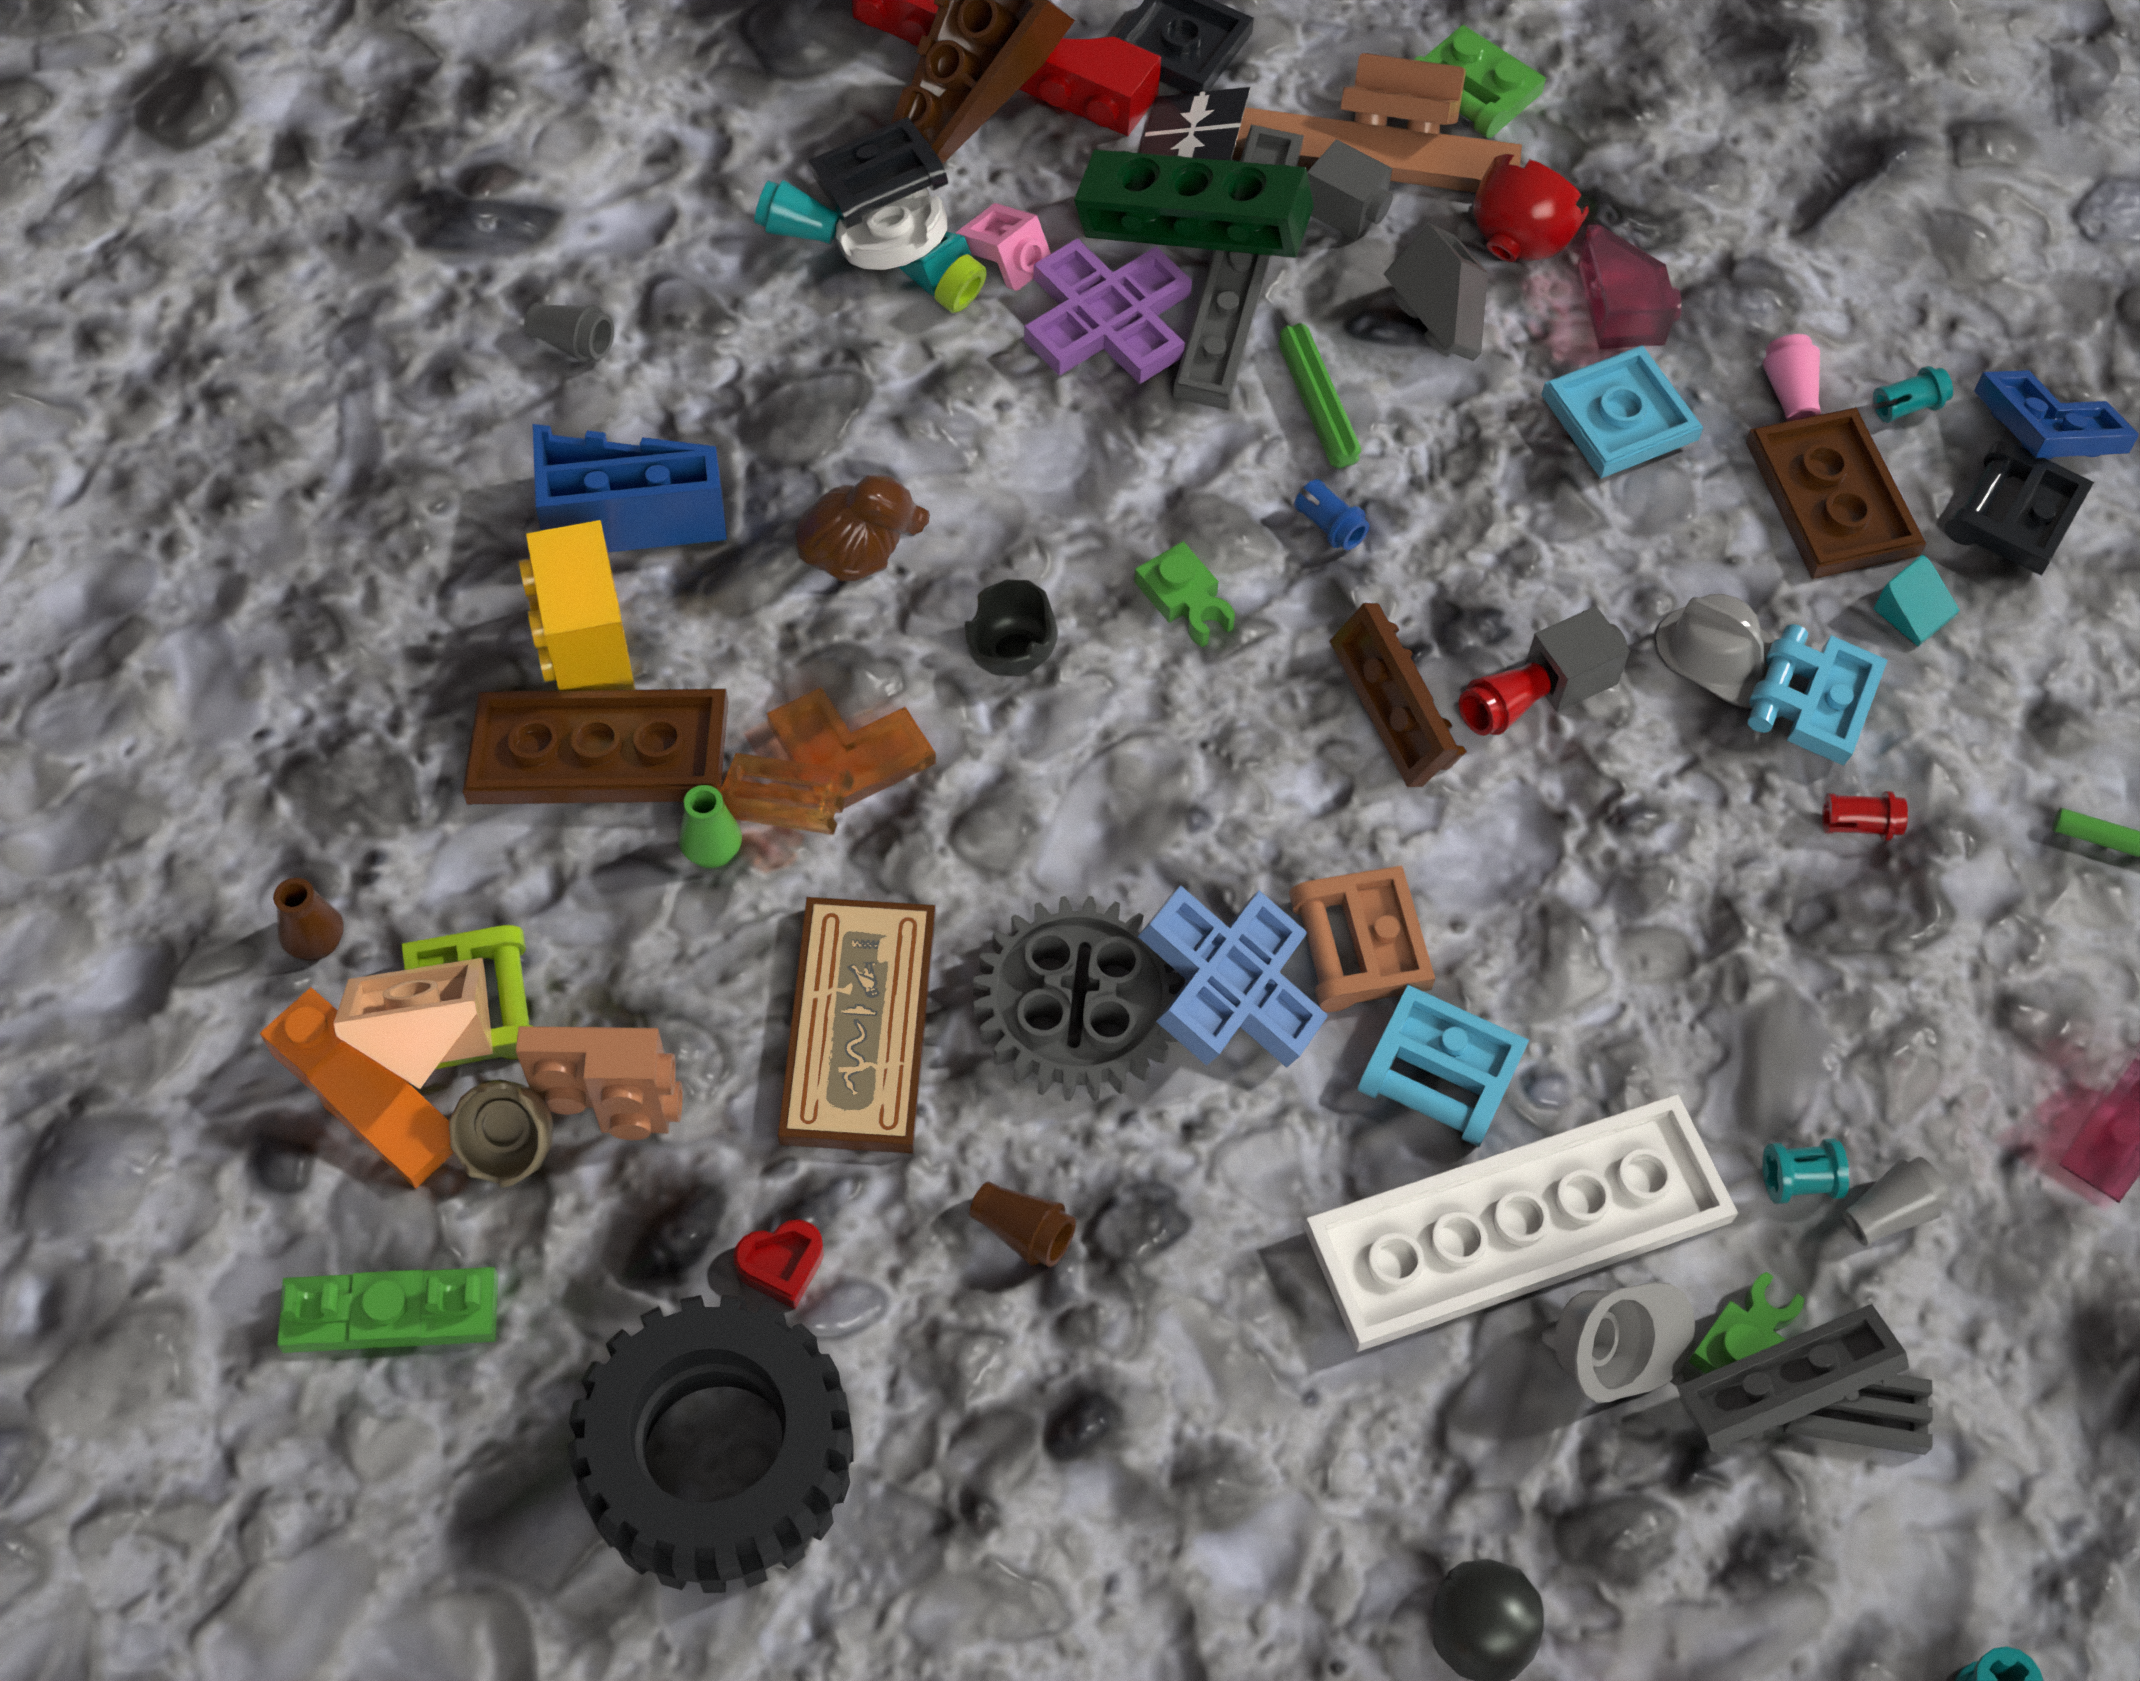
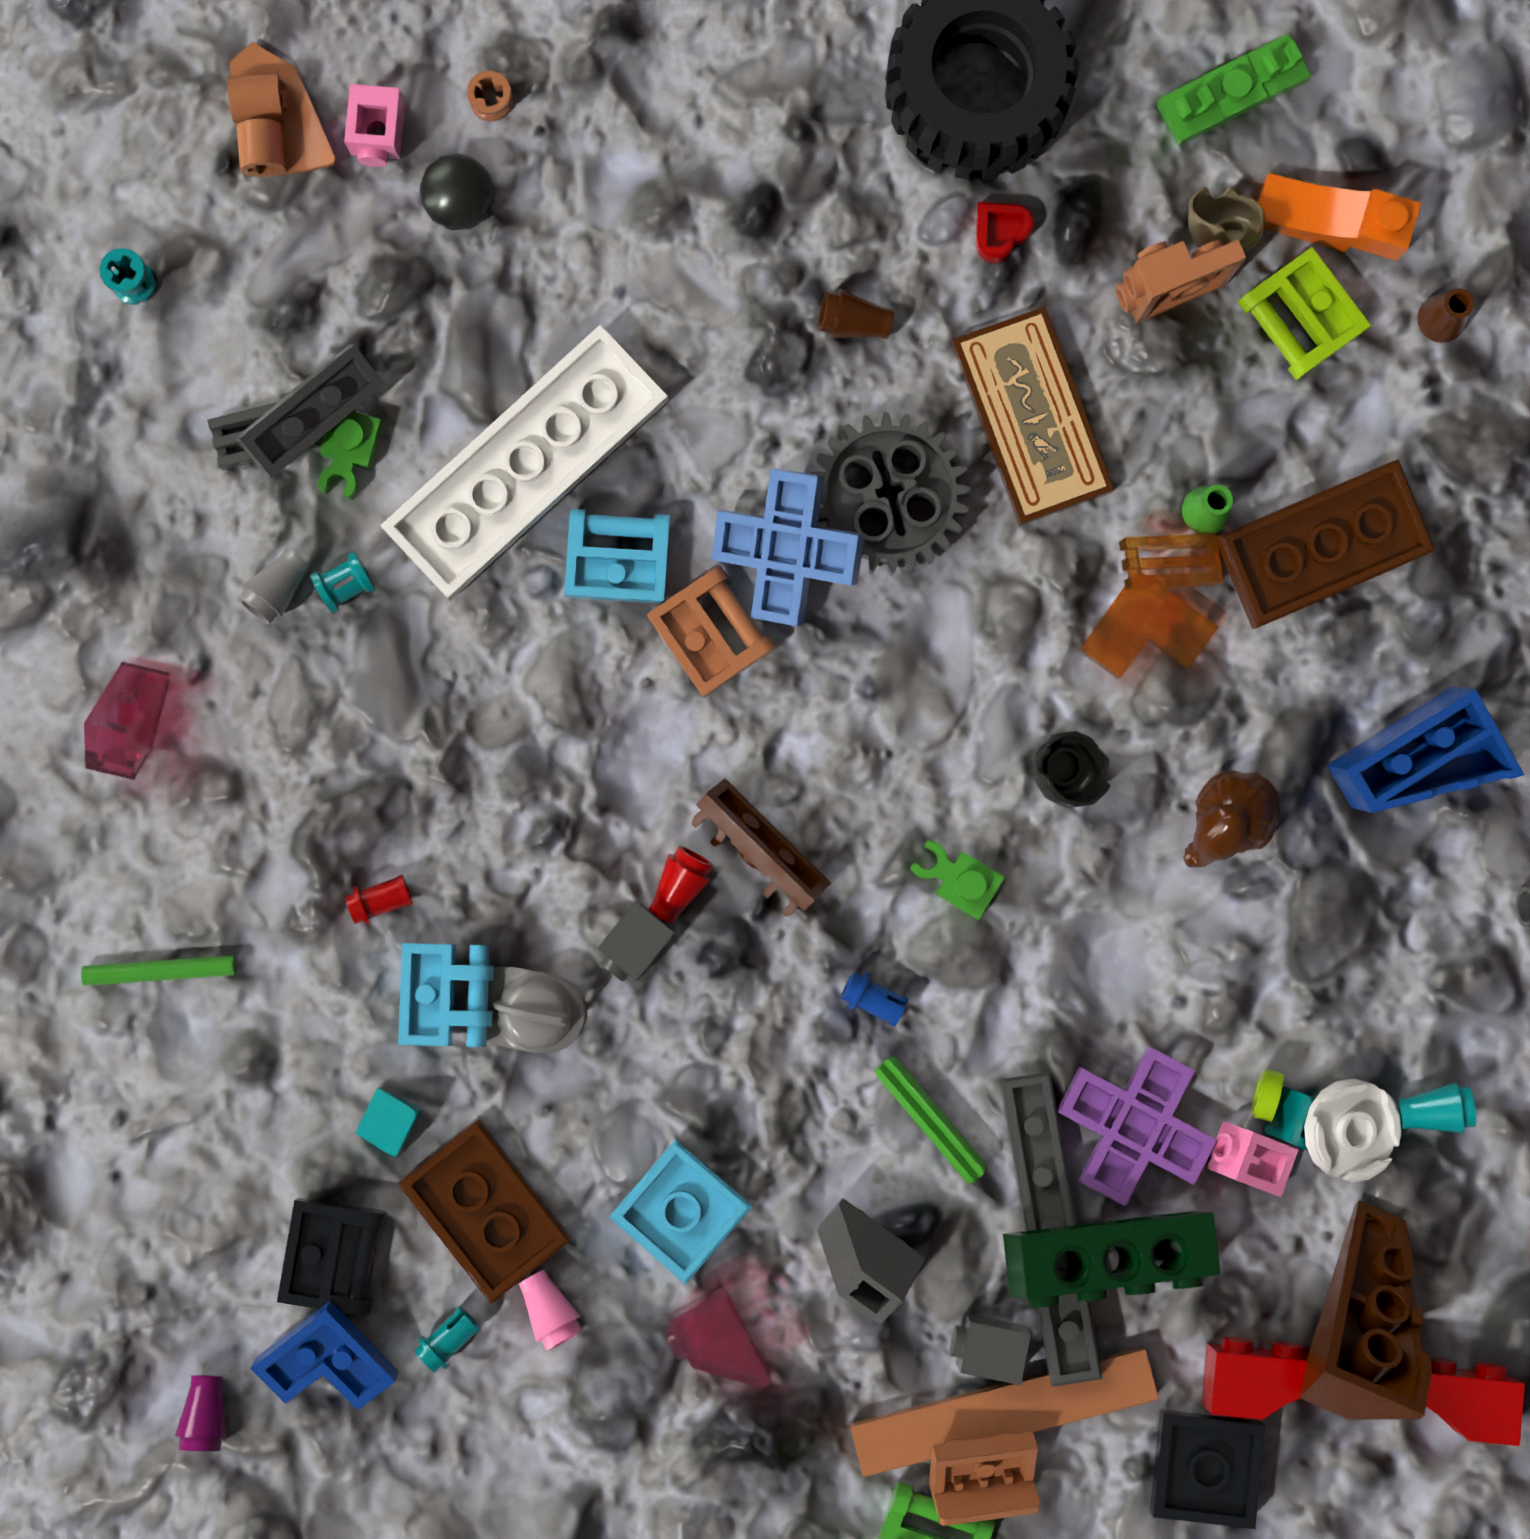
camera: 155 degrees right, 25 degrees up
light nougat slope [334,958,493,1089] -> none
yellow brick [519,520,636,691] -> none
black plate [808,117,948,229] -> none
black sticker [1140,87,1251,160] -> none
red cylinder [1473,154,1589,262] -> none
light grey piece [1542,1282,1695,1403] -> none

